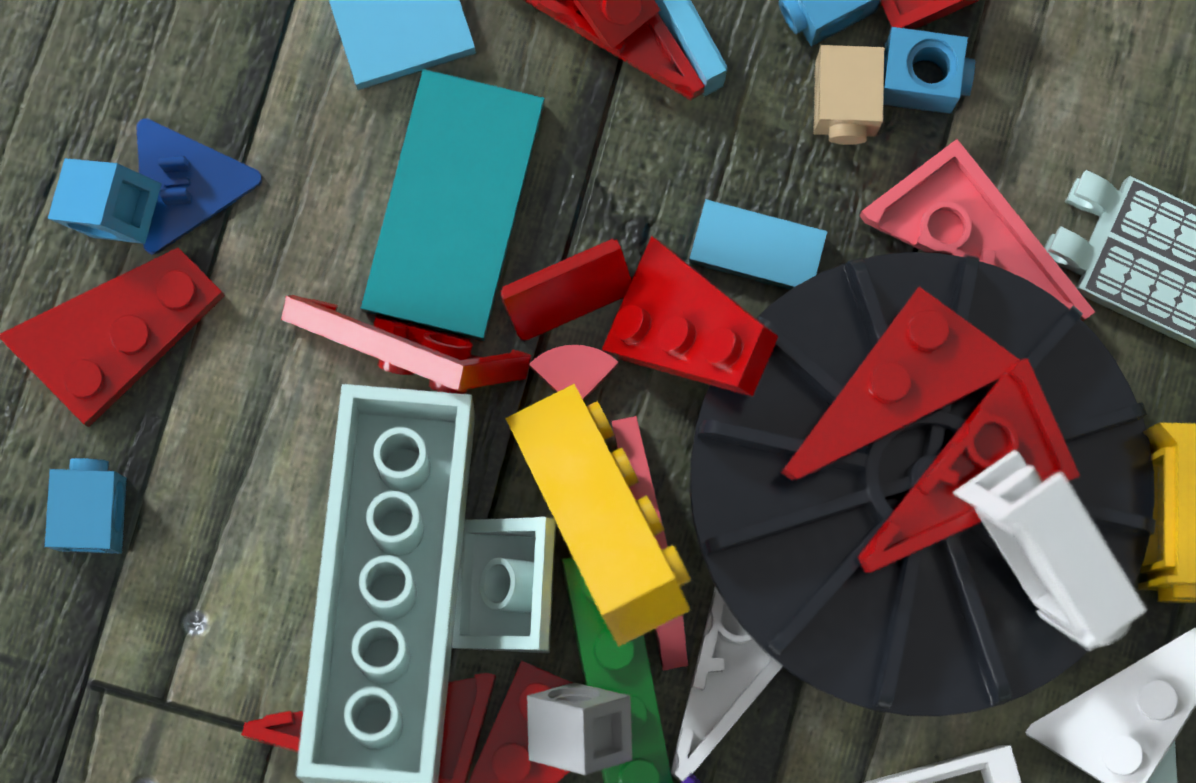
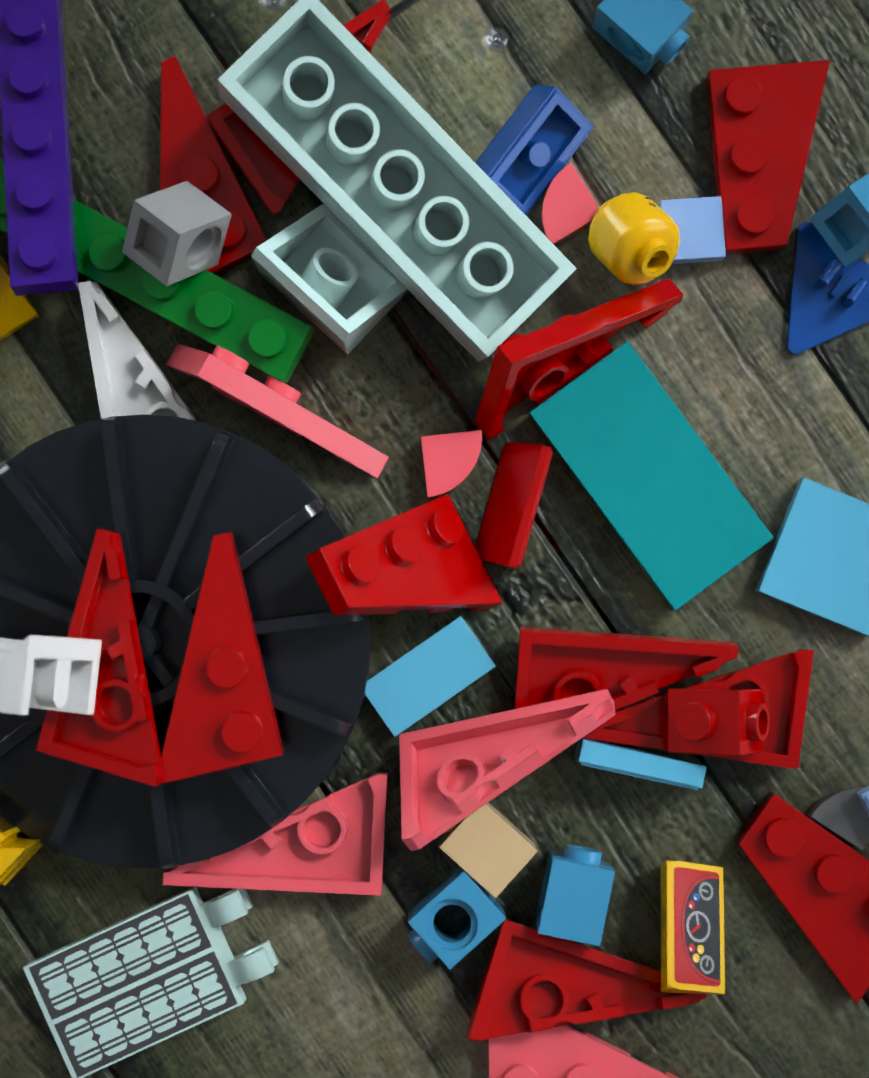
camera: 130 degrees right, 5 degrees up
yellow brick [505,384,691,647] -> none
none -> coral wing [399,689,616,851]
none -> blue slope [475,84,595,216]
none -> red wing [514,627,738,711]
none -> coral tile [541,162,599,246]
none -> yellow head [588,192,681,285]
none -> light blue tile [658,196,726,264]

